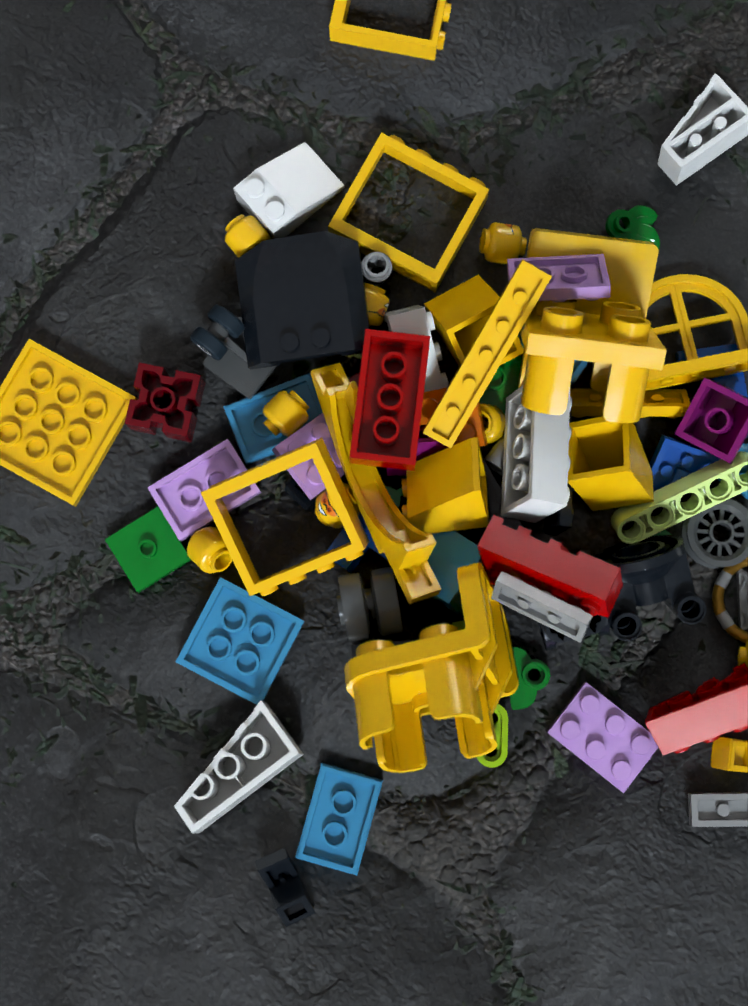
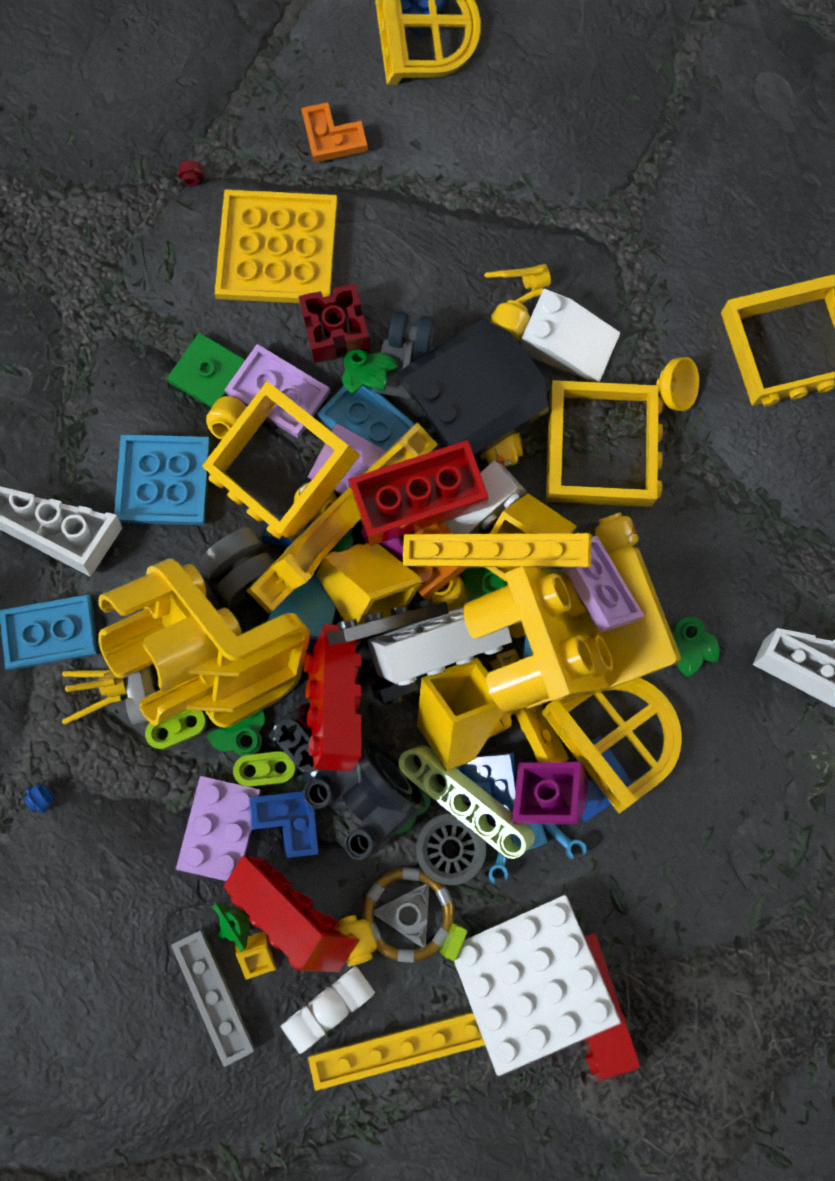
camera: 65 degrees right, 5 degrees down
yellow head [262,390,309,437] -> none
light grey cone [362,252,392,286] -> none
light grey plate [491,571,593,643] -> none
none -> blue plate [24,783,54,813]
none -> yellow plant [62,670,127,724]
none -> light grey piece [124,666,157,725]
none -> green piece [212,902,250,952]
none -> lime plate [233,751,297,787]
none -> blue plate [248,791,318,858]
none -> black plate [326,598,449,645]
none -> green plate [342,349,398,394]
none -> yellow plant [484,264,551,318]
none -> yellow piece [656,357,699,411]

